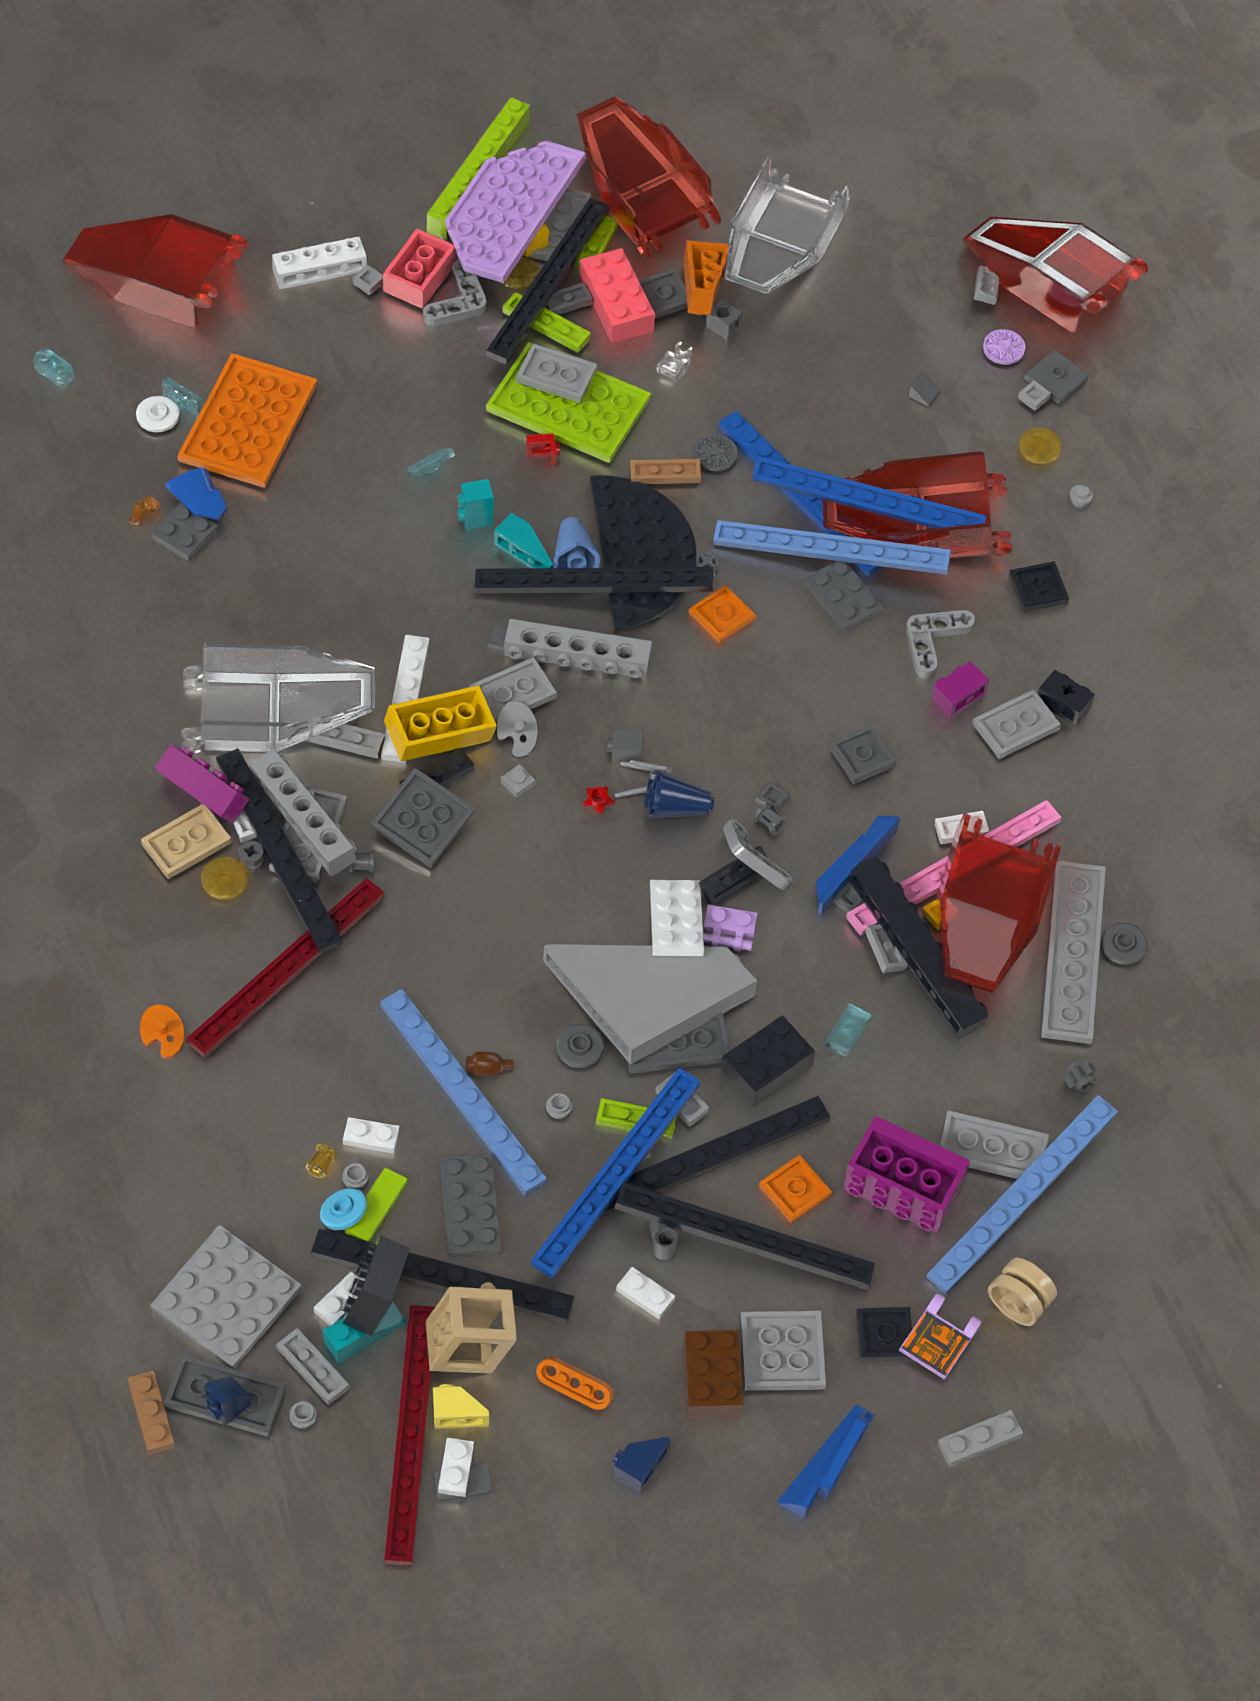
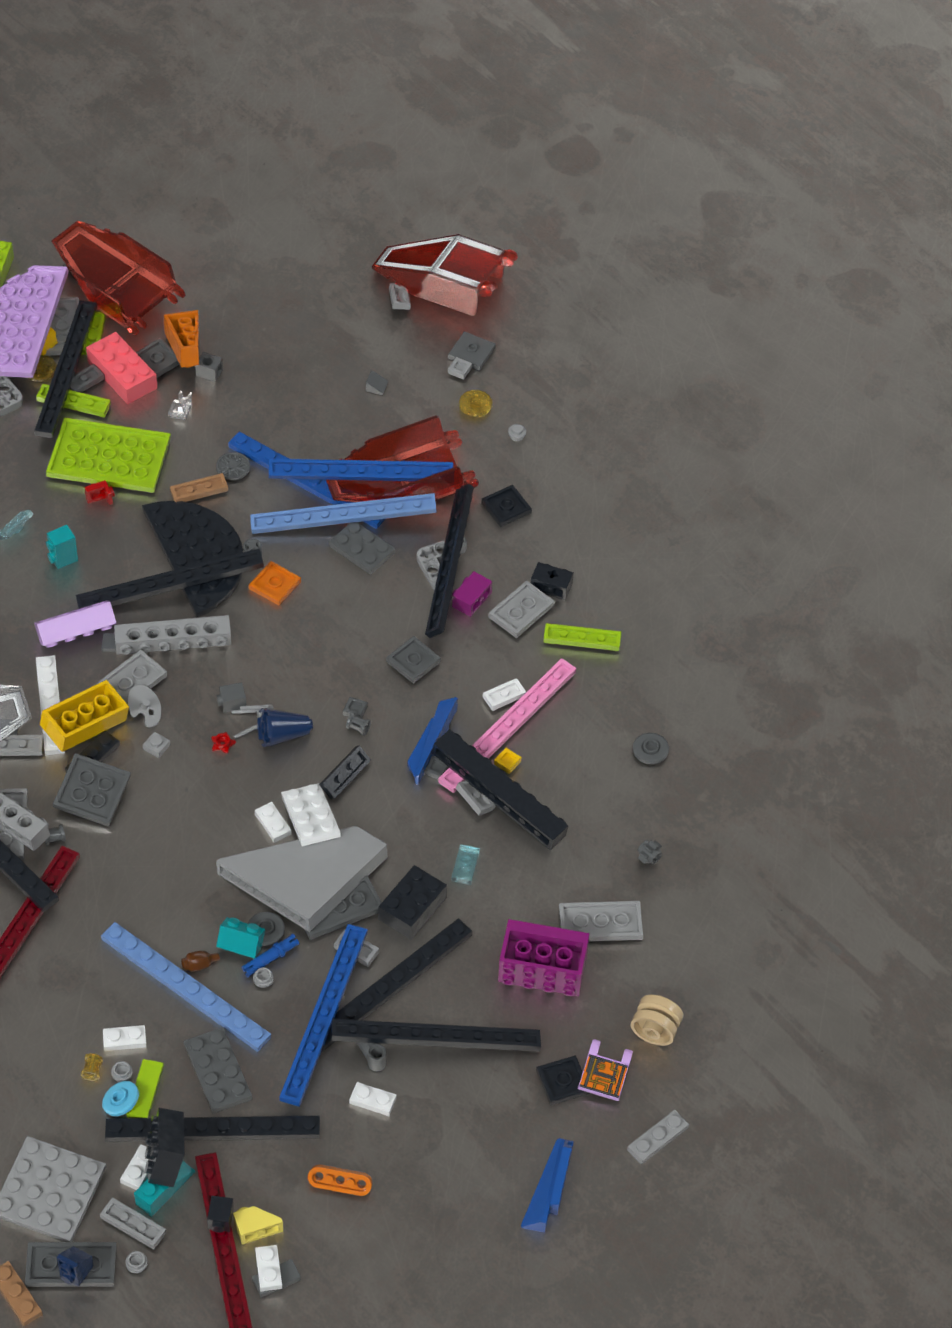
camera: 15 degrees left, 5 degrees down
tan piece [426,1282,517,1374] -> none
teal slope [494,513,553,568] -> none
light grey plate [516,343,597,403] -> none
medium blue cone [553,517,600,568] -> none
lime tile [596,1098,677,1139] -> none
dark blue slope [611,1437,671,1492] -> none
reddish brown brick [683,1330,743,1419] -> none
lavender plate [703,905,757,952] -> none
light grey beam [722,818,793,890] -> none
clear windscreen [725,157,851,295] -> none
light grey plate [740,1311,826,1391] -> none
orange tile [759,1154,833,1224] -> none
medium blue plate [926,1095,1118,1295] -> none
clear red windscreen [936,813,1061,993] -> none
lavender wheel [983,329,1026,365] -> none
light grey plate [1041,860,1106,1044] -> none
none -> lavender brick [34,600,116,648]
none -> black brick [207,1196,234,1233]
none -> teal brick [216,917,265,959]
none -> blue pin [241,934,300,977]
none -> white plate [255,802,292,843]
none -> black plate [425,484,474,638]
none -> lime plate [543,623,621,651]

